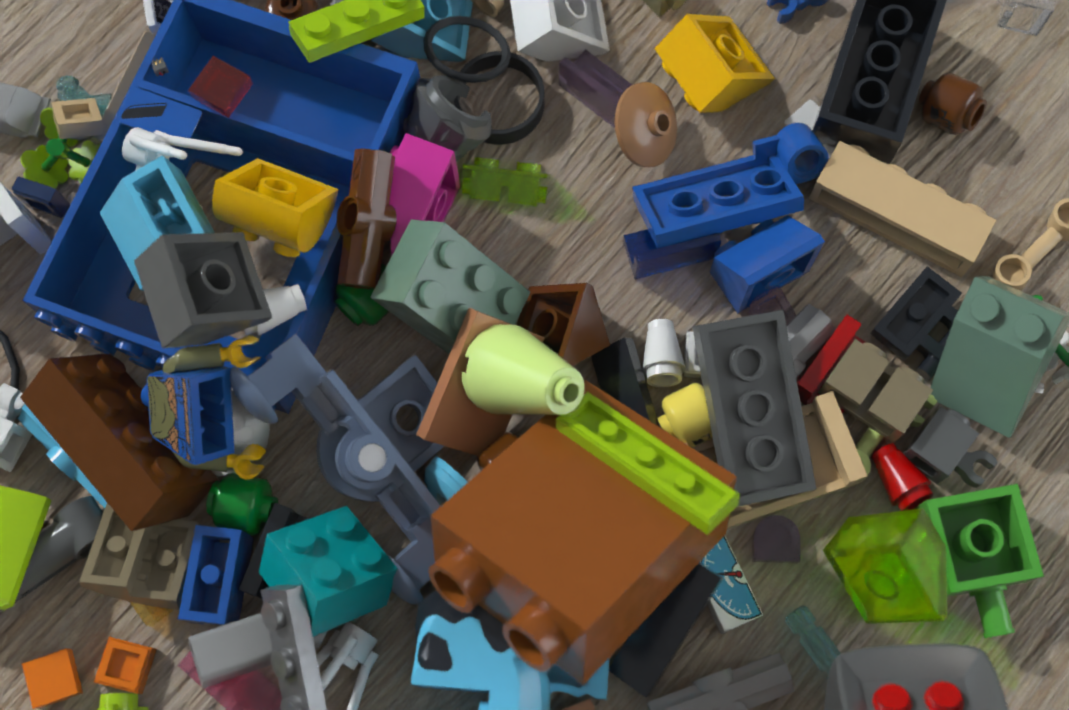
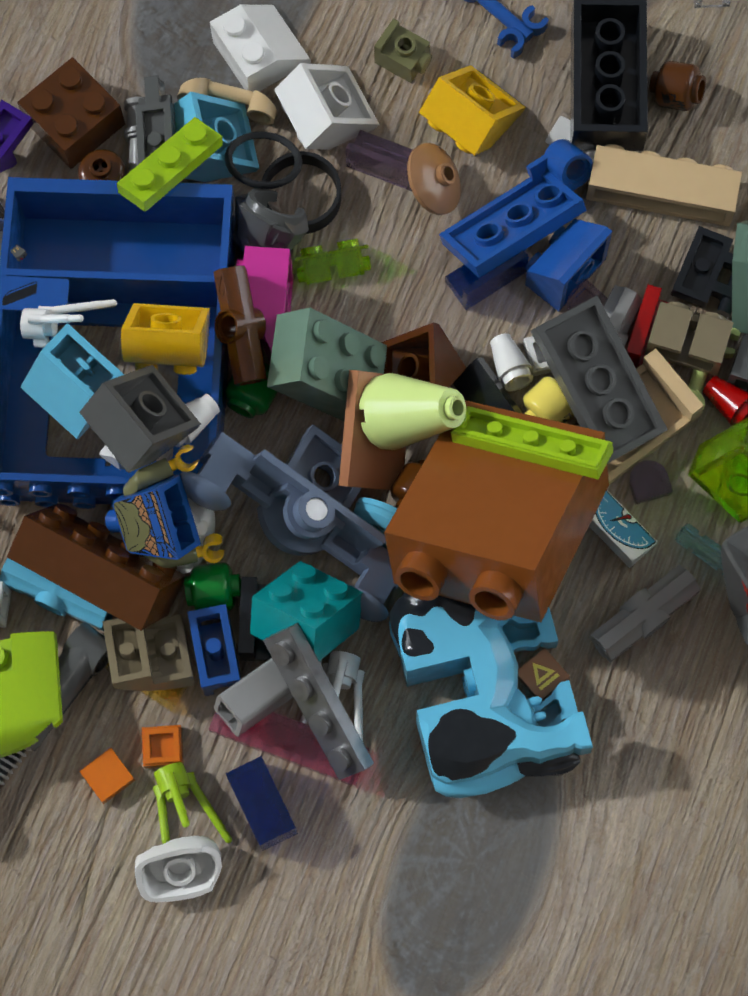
camera: 20 degrees left, 0 degrees up
clear red tile [188,56,253,118] -> none
black tile [608,562,724,698] -> none

